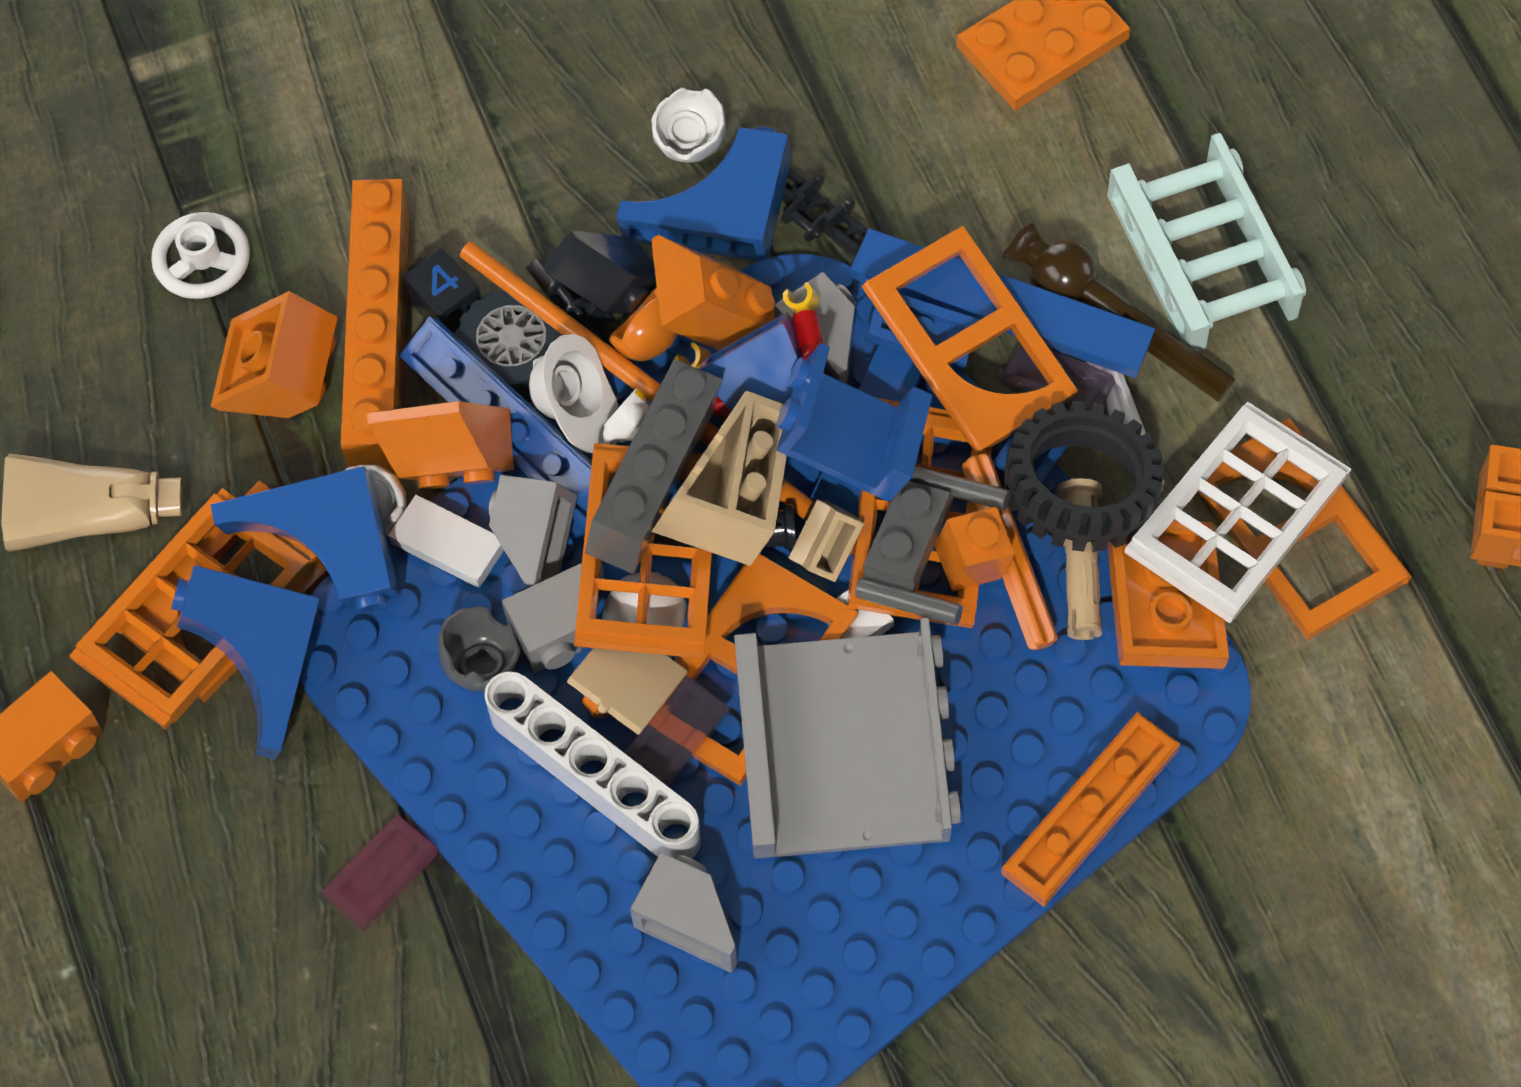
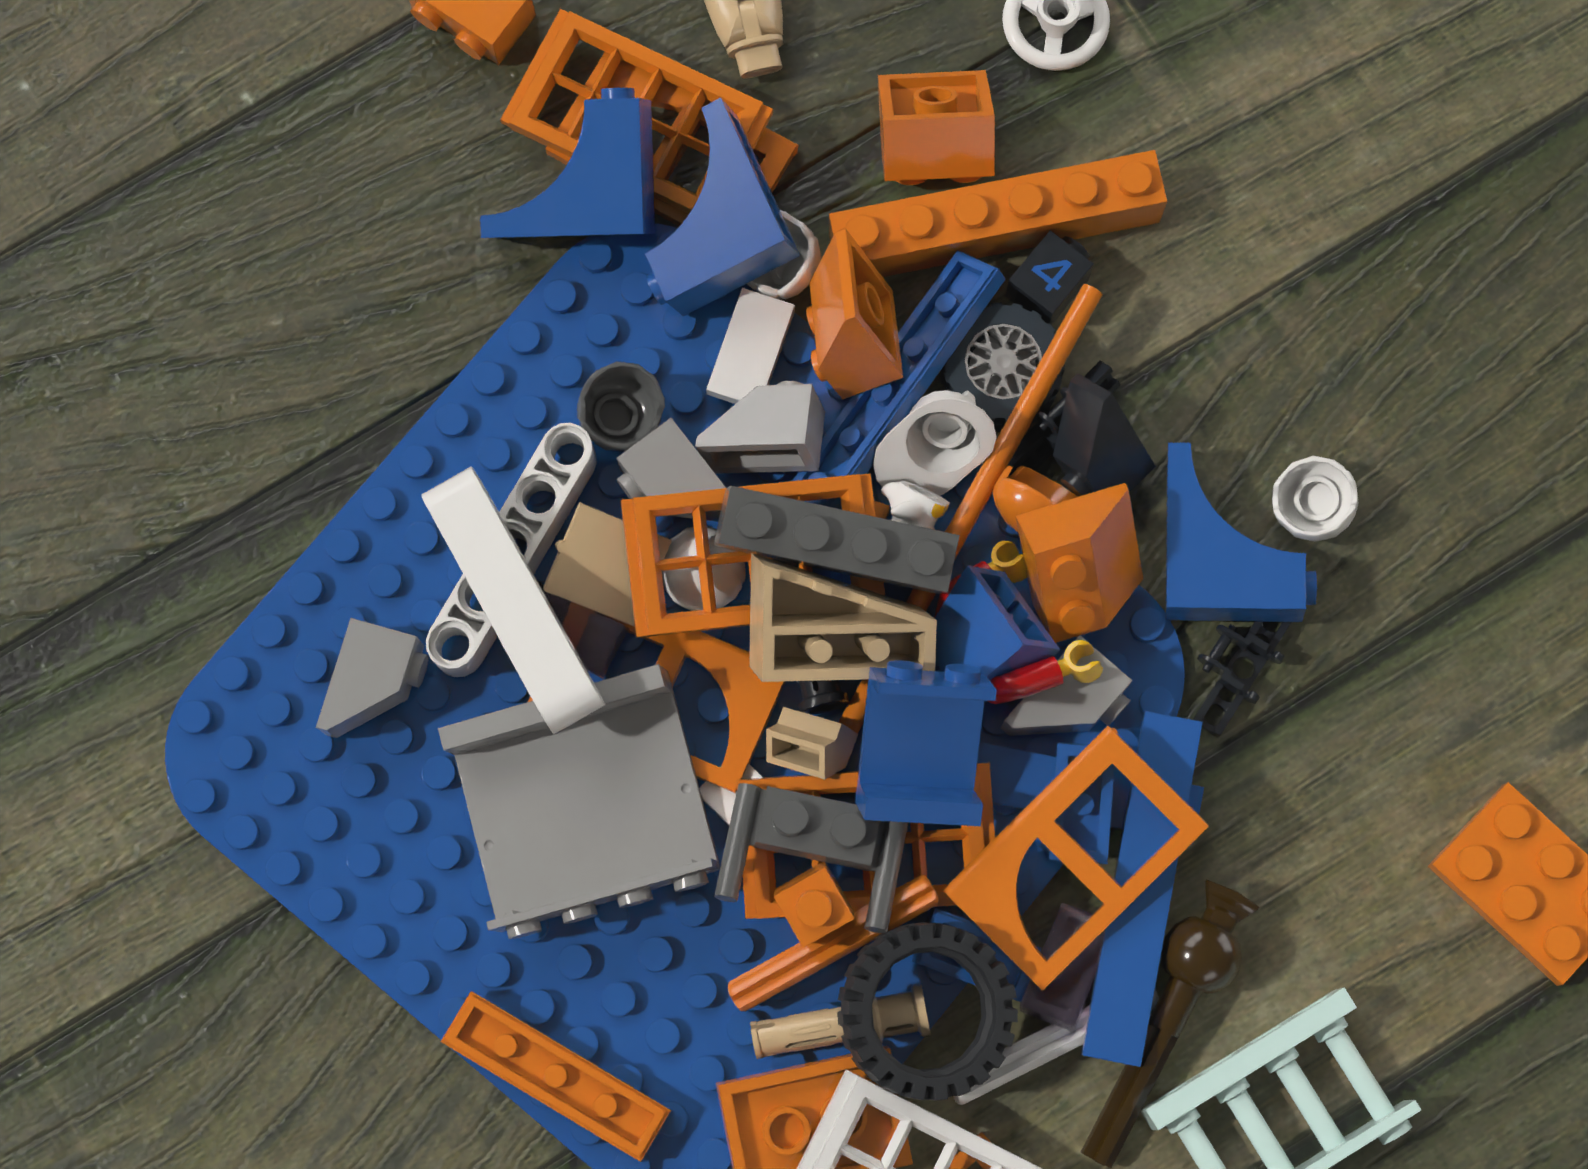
camera: 80 degrees right, 15 degrees up
clear pink tile [322,814,439,932] -> none
none -> white beam [421,466,605,734]

